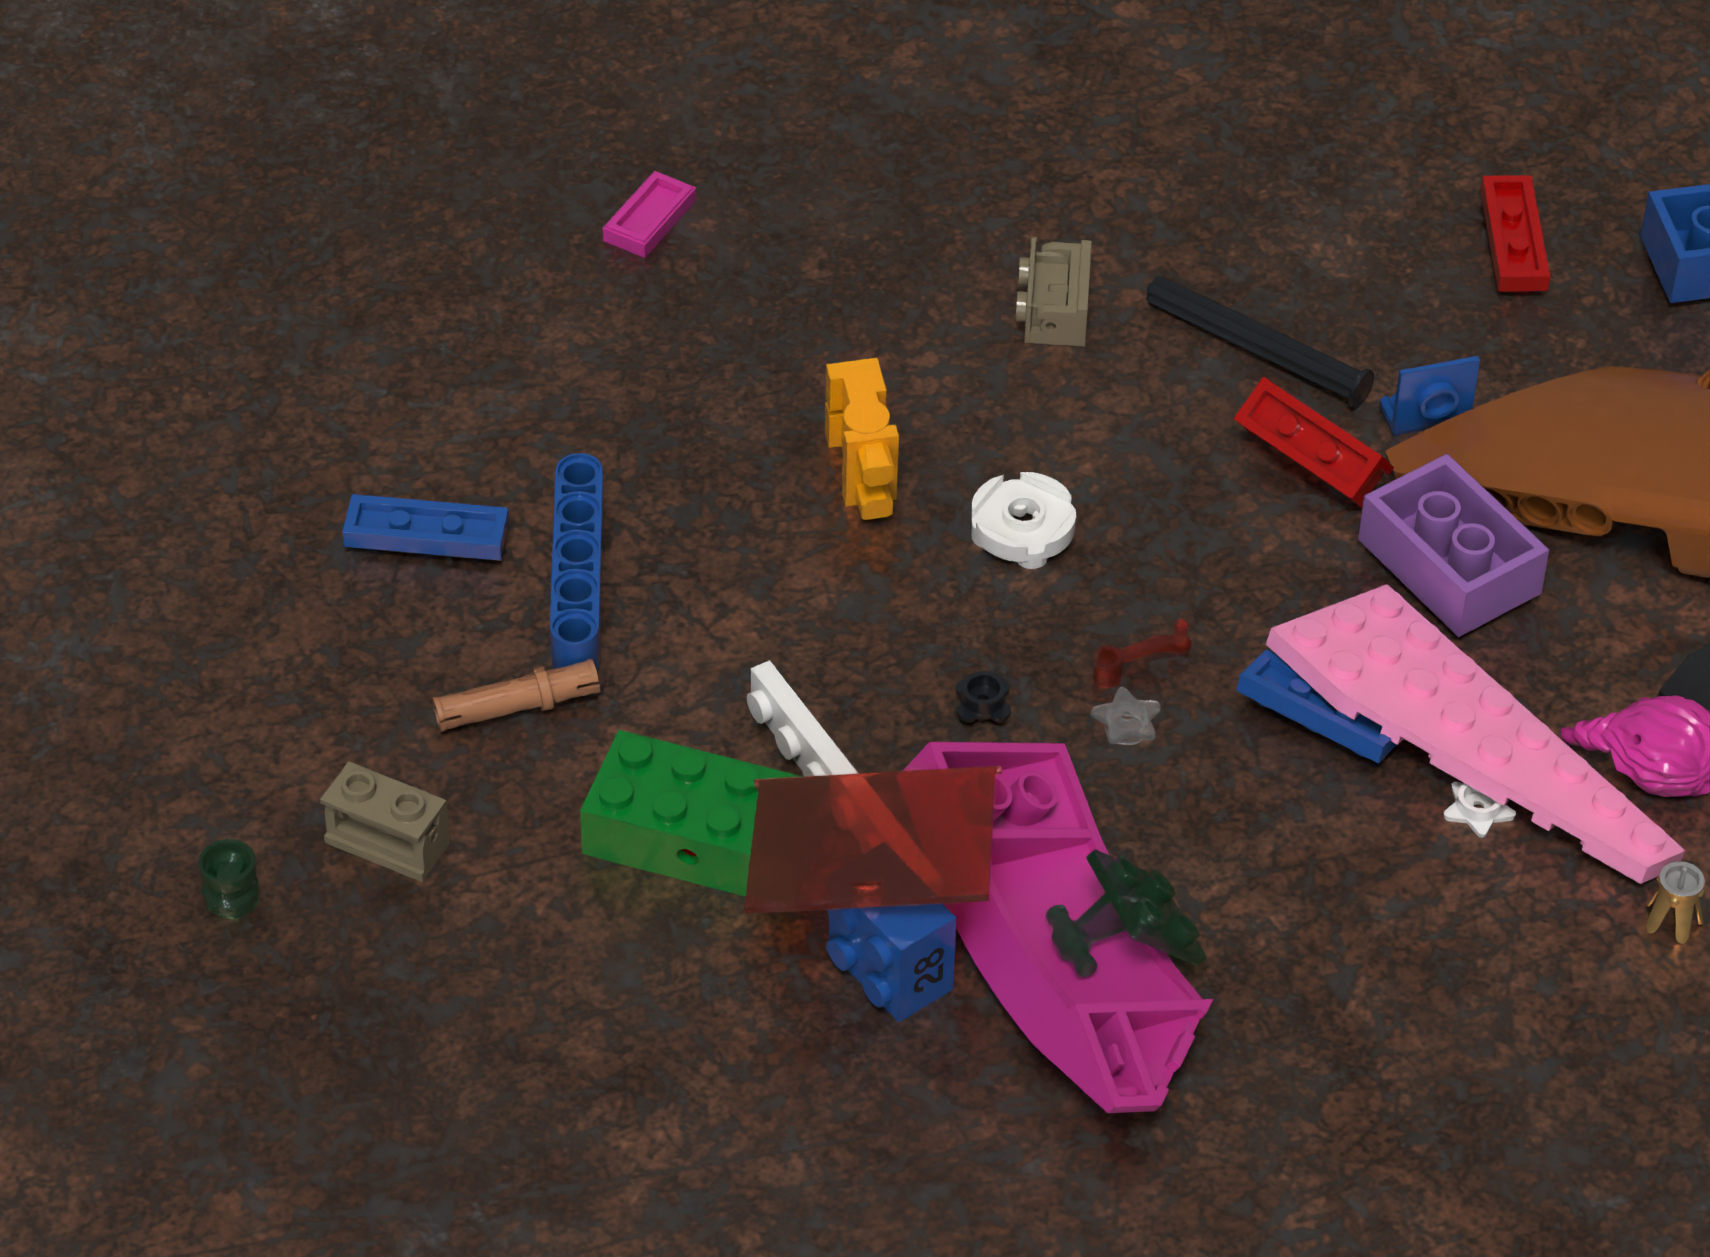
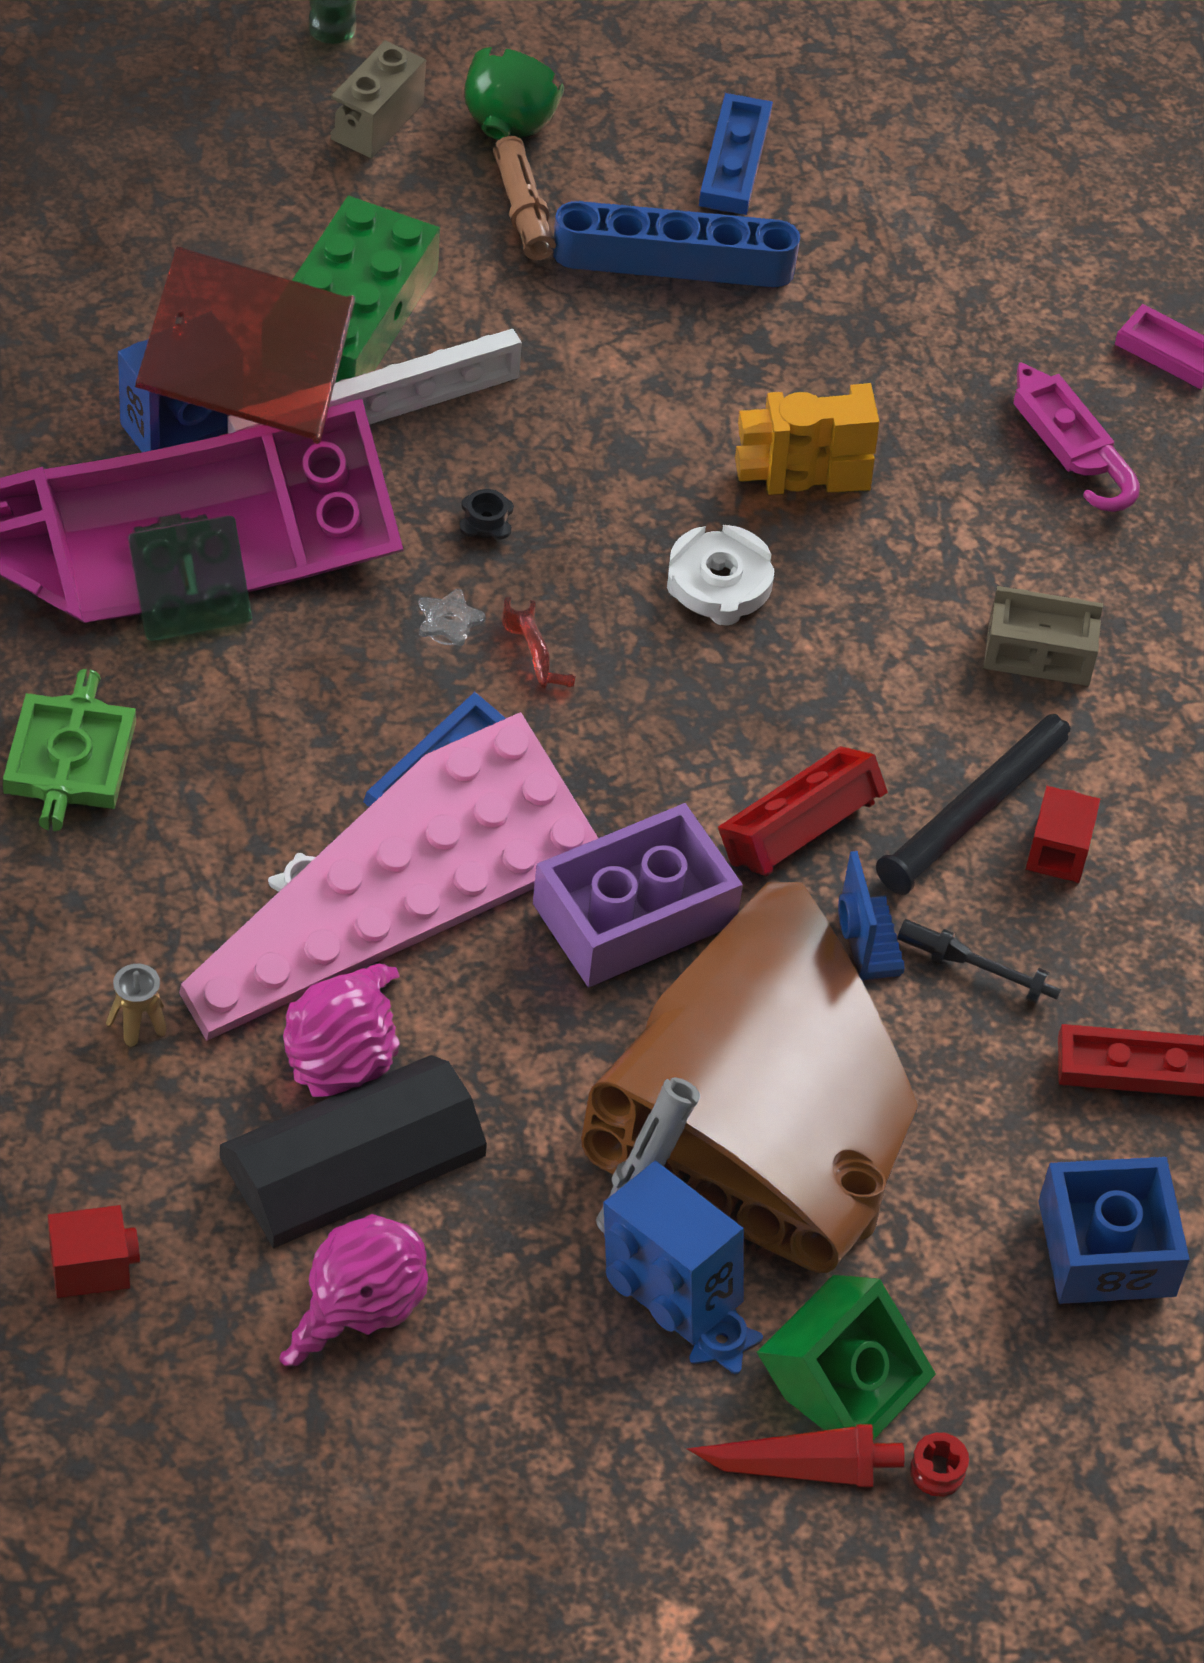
camera: 90 degrees right, 5 degrees up
none -> bright green plate [3,669,136,831]
none -> green cylinder [464,47,565,140]
none -> black piece [897,919,1061,1004]
none -> dark pink plate [1013,362,1140,512]
none -> red brick [1025,785,1101,883]

